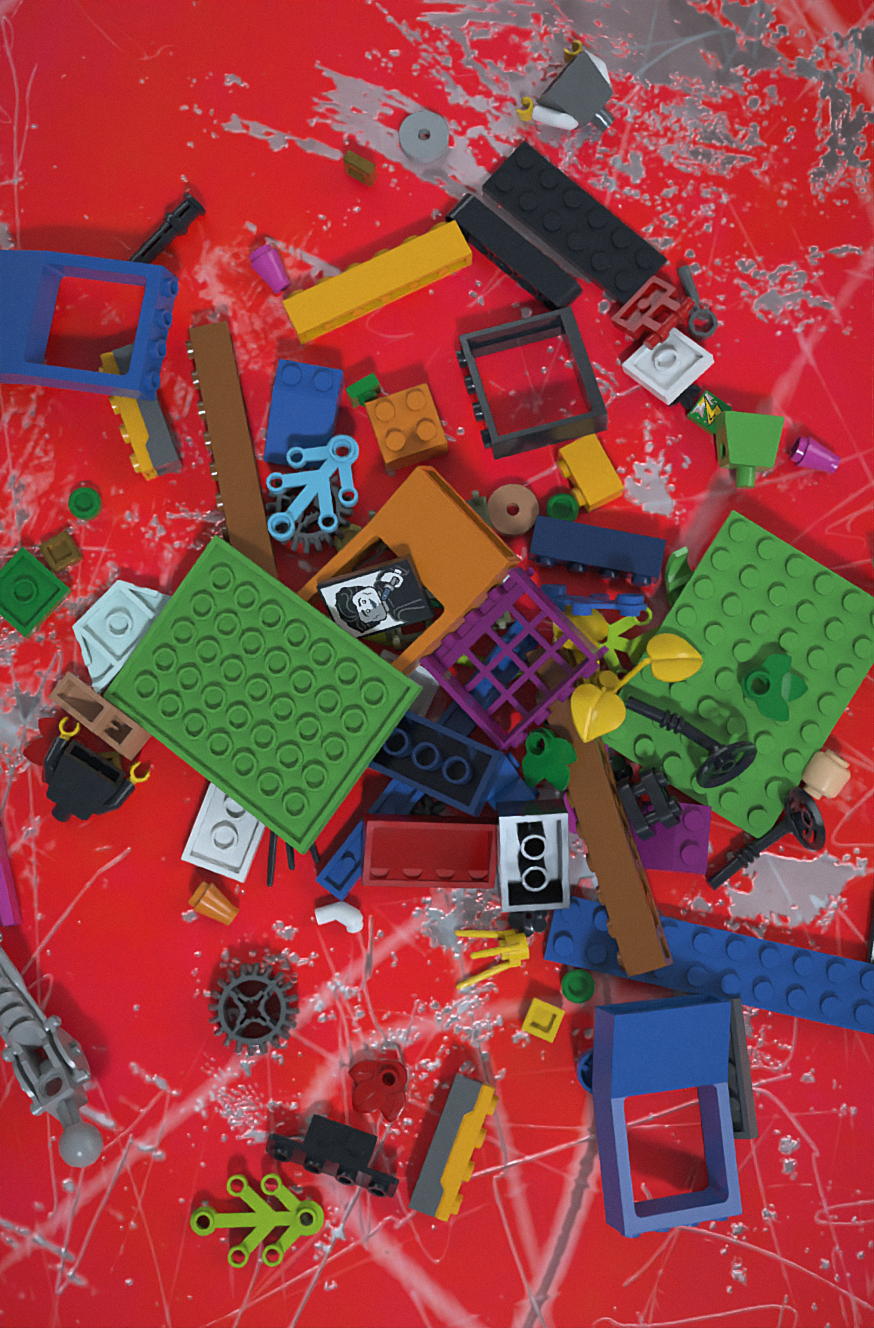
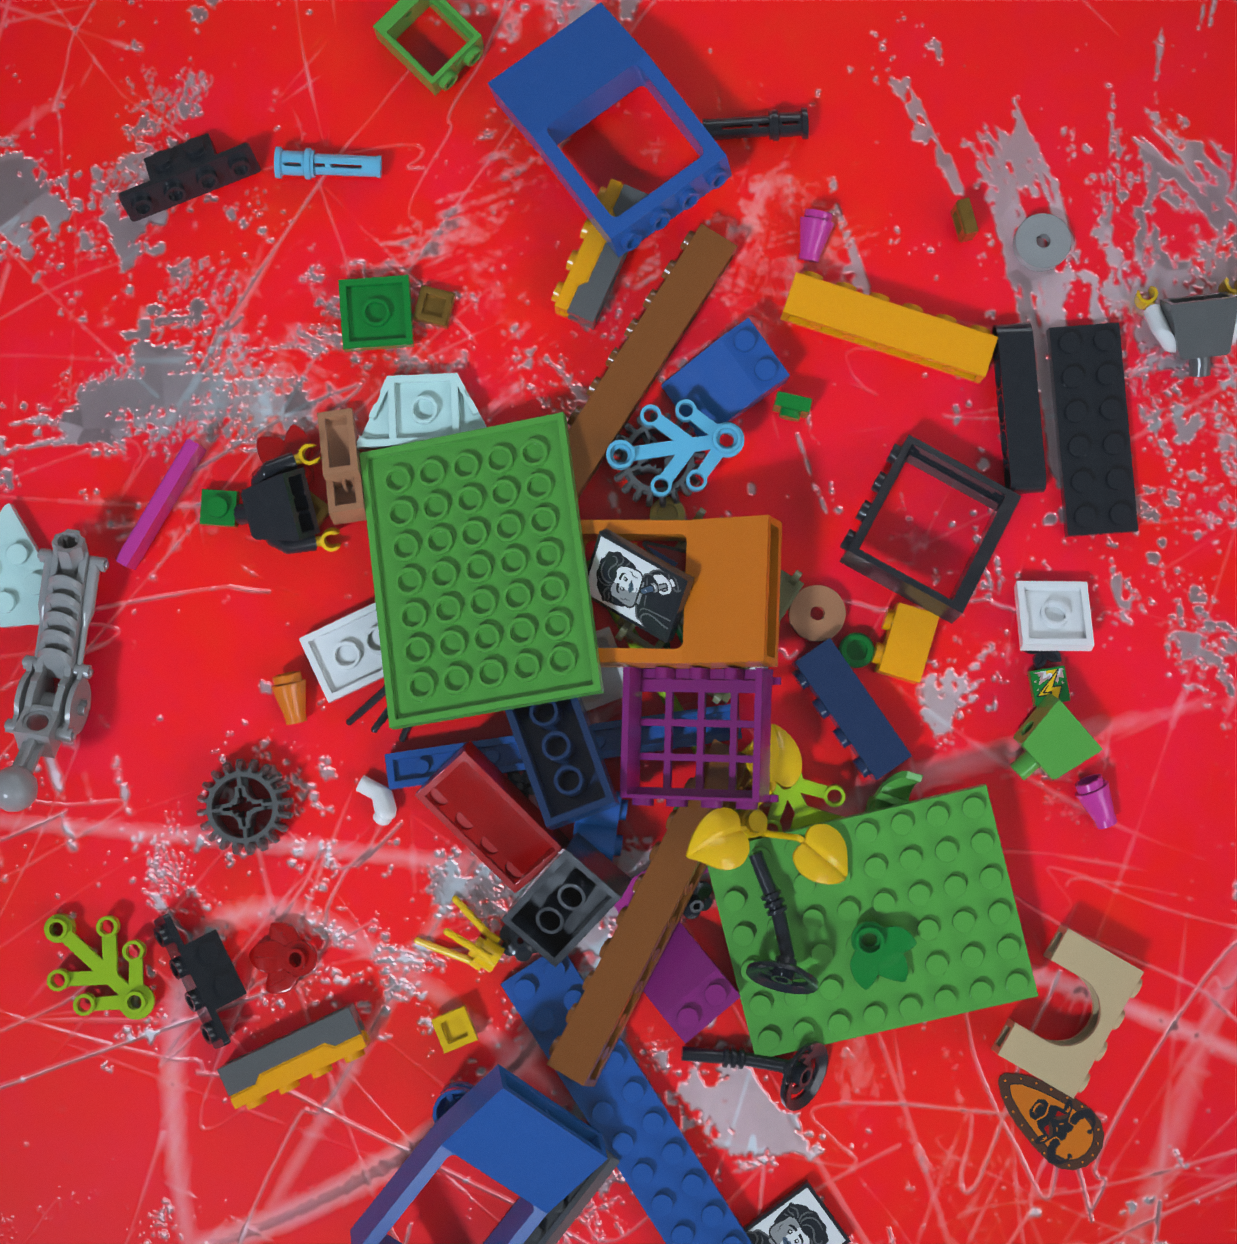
camera: 40 degrees right, 5 degrees up
green tile [68,487,103,521] -> none
orange brick [365,383,448,473] -> none
green plate [522,727,578,791] -> none
blue plant [541,584,647,617] -> none
green tile [561,969,595,1003] -> none
red plate [611,275,695,350] -> none
black brick [615,764,683,842] -> none
dark grey piece [677,265,718,341] -> none
light nougat head [801,749,851,800] -> none
none -> green plate [200,489,240,528]

